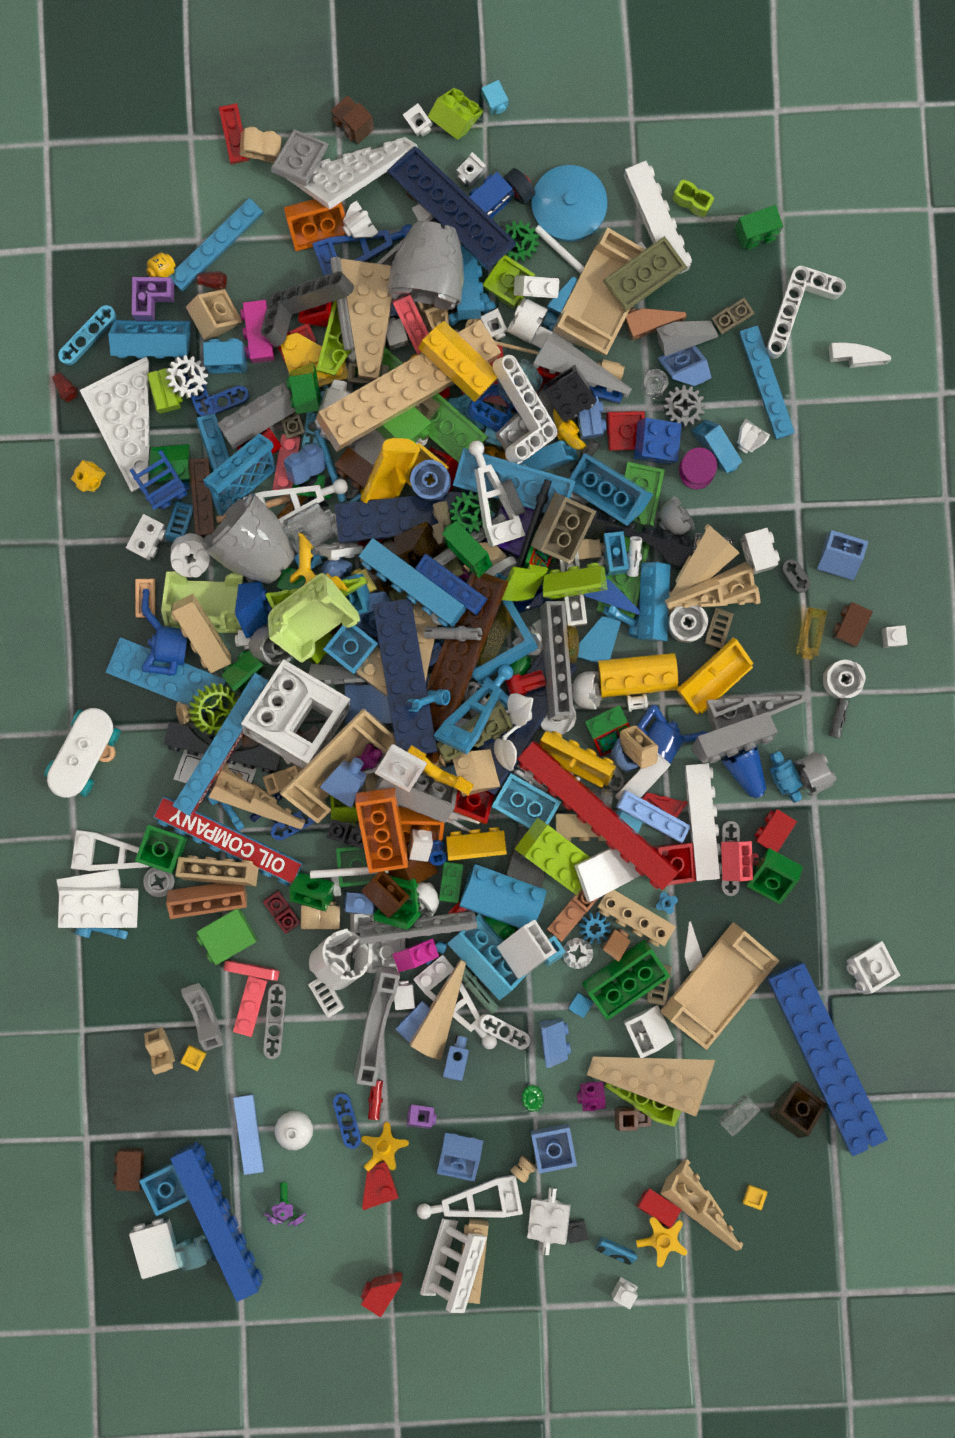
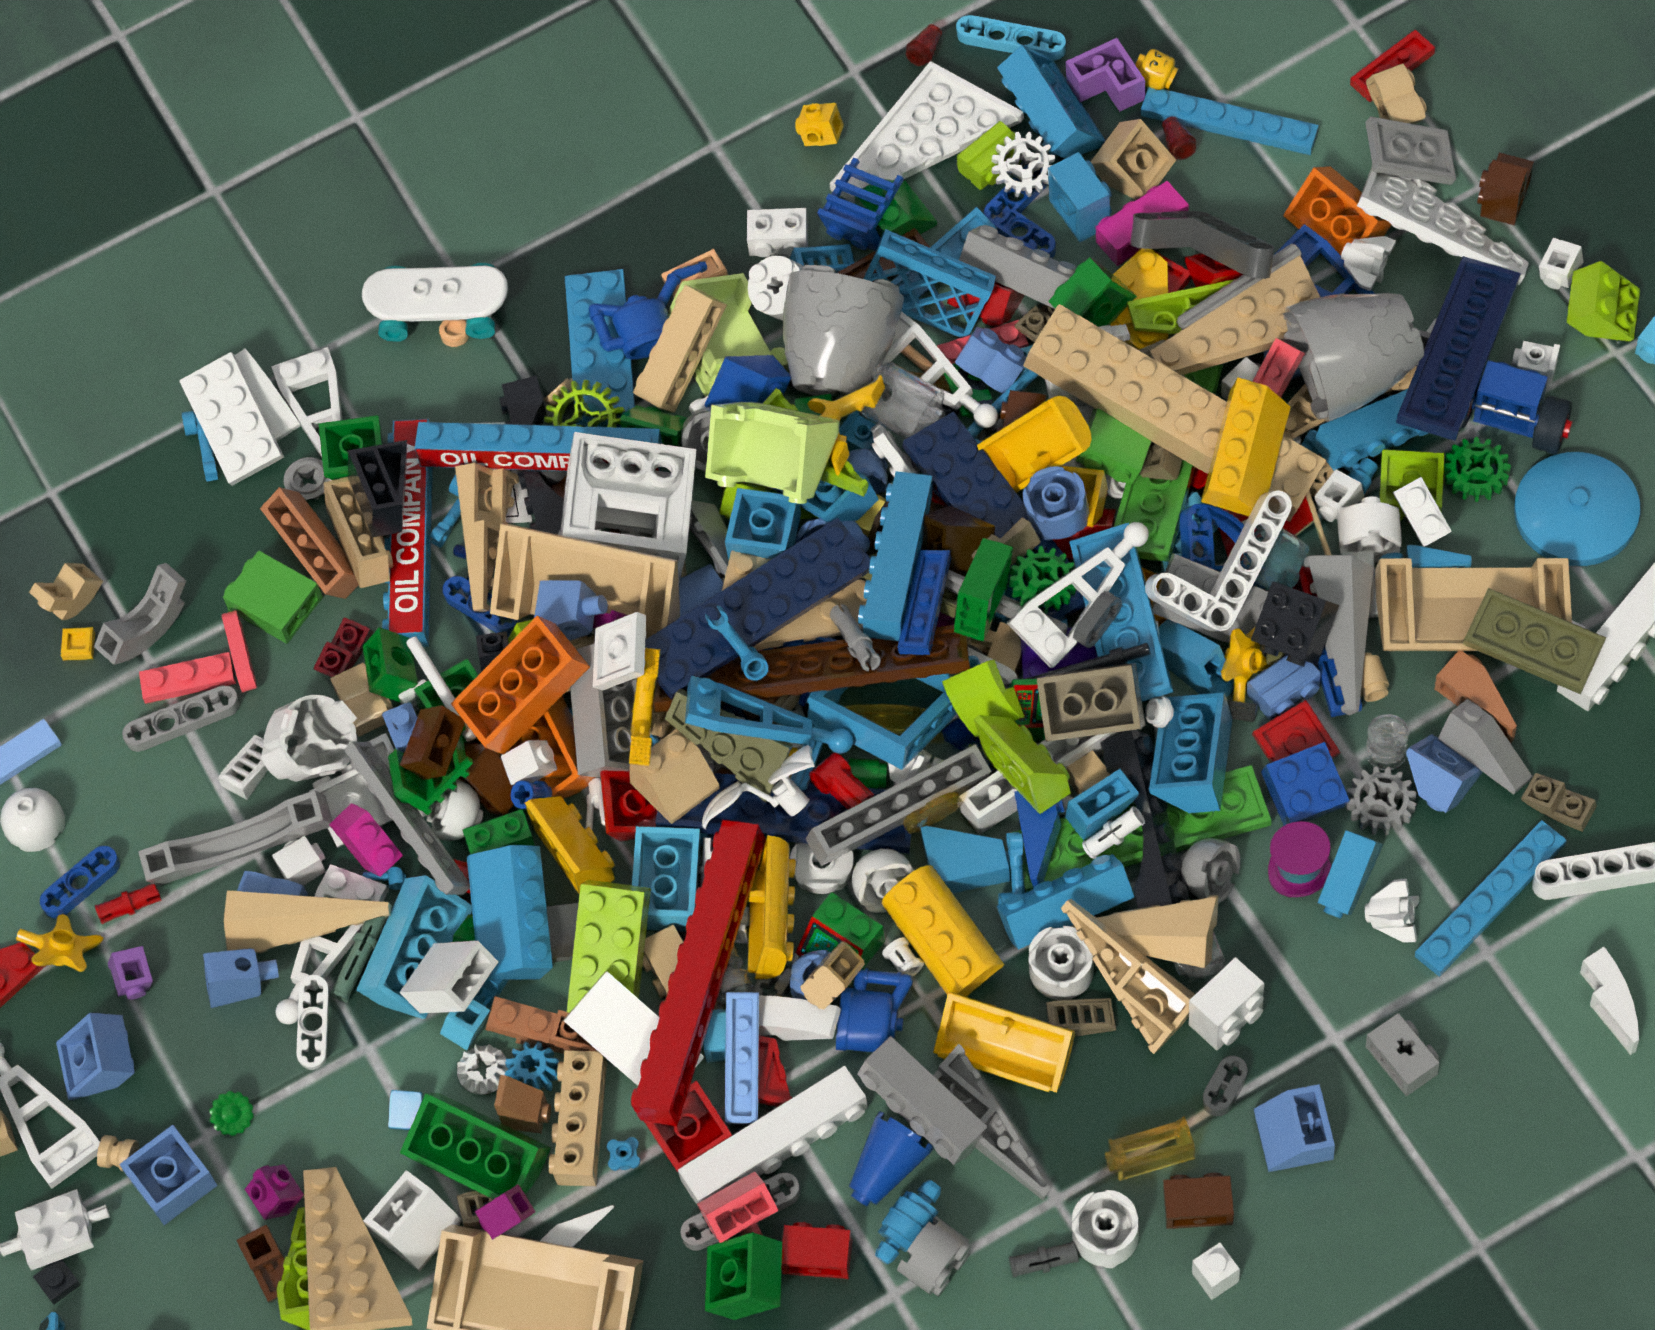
camera: 75 degrees right, 25 degrees down
white bar [535,225,584,274] -> none
medium blue slope [540,1018,571,1068] -> none
none -> black wedge [348,440,407,537]
none -> magenta brick [475,1184,536,1240]
none -> white plate [1145,696,1174,728]
none -> light grey brick [1365,1013,1440,1096]

